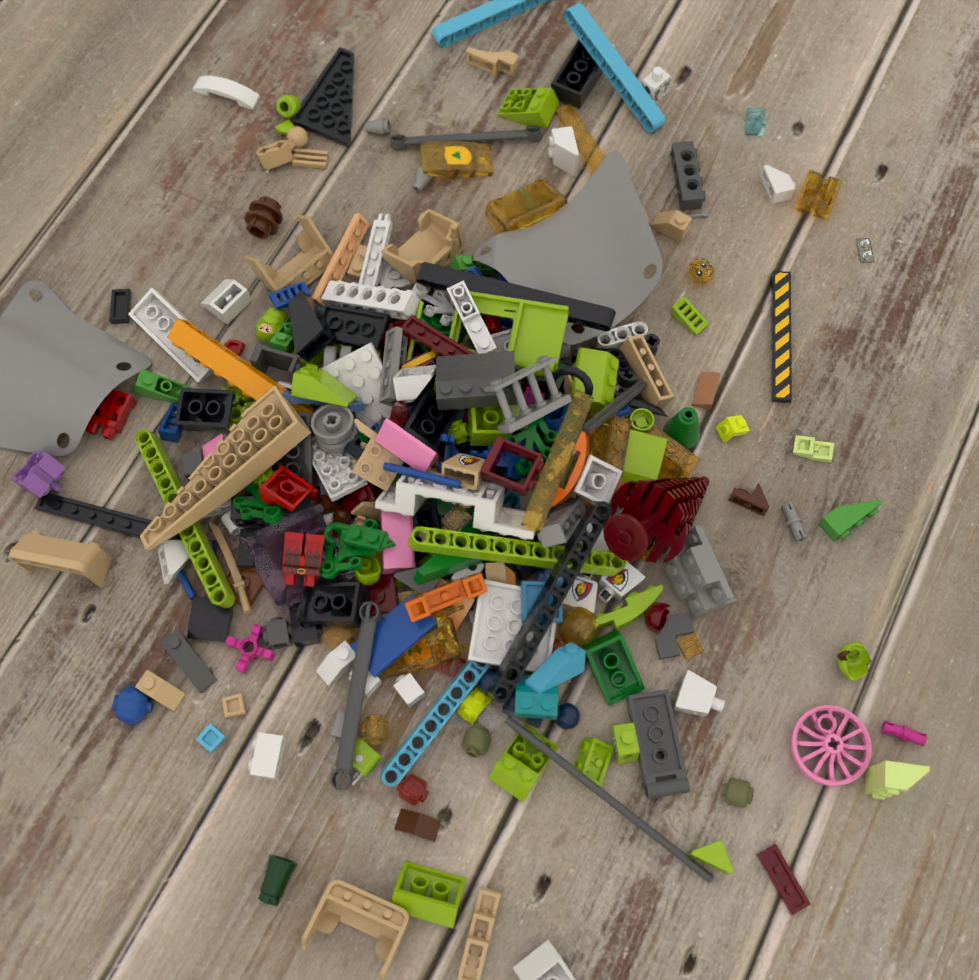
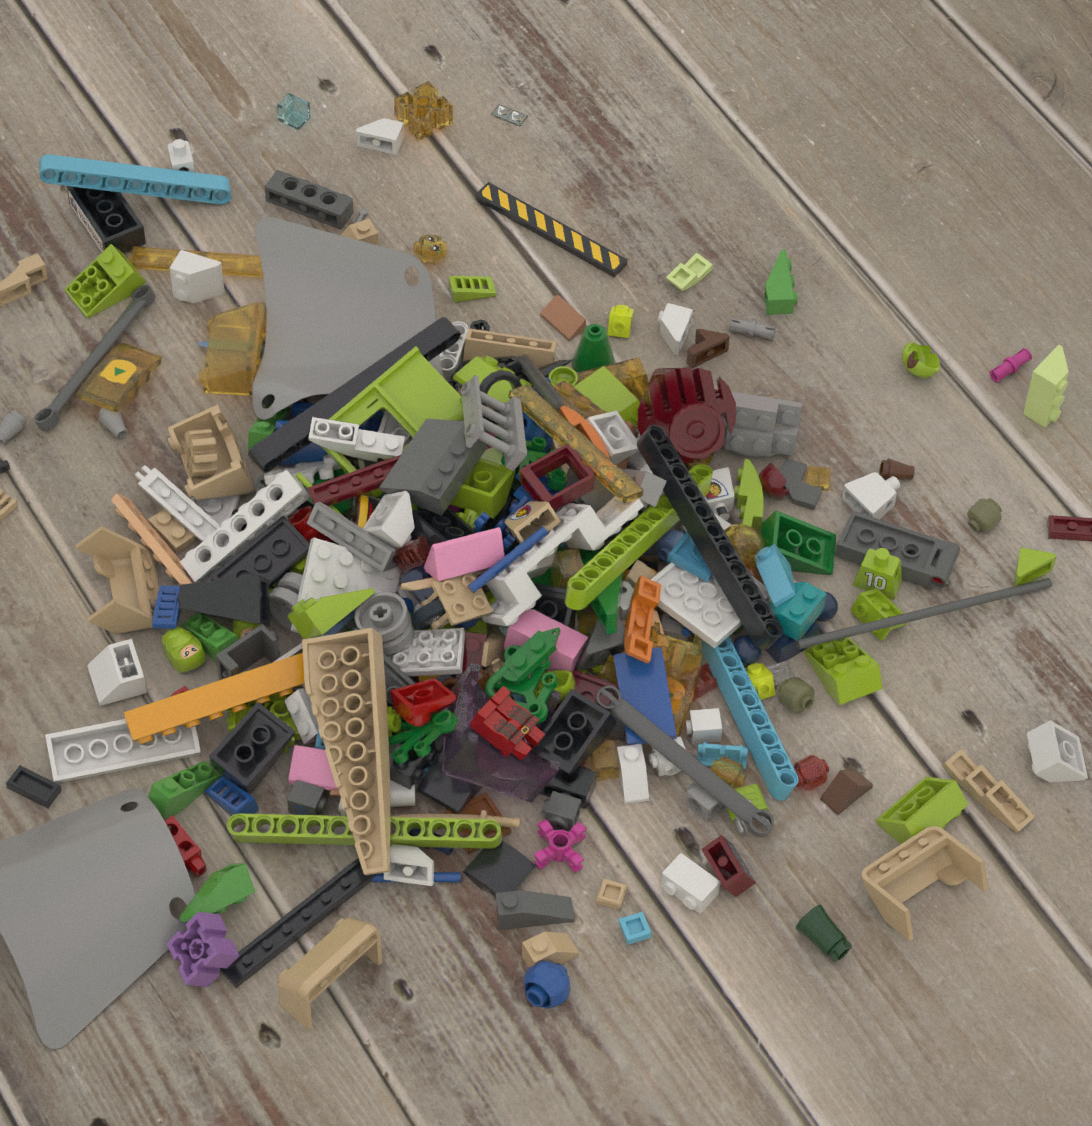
camera: 60 degrees left, 15 degrees down
reddish brown piece [244,196,283,239] -> none
bright pink piece [790,705,872,786] -> none
none -> bright green slope [179,863,255,922]
none -> tan gear [184,429,218,477]
none -> white slope [657,303,693,356]
none -> medium azure hinge [697,742,748,769]
none -> dark red brick [701,835,756,897]
none -> reddish brown cone [879,458,915,480]

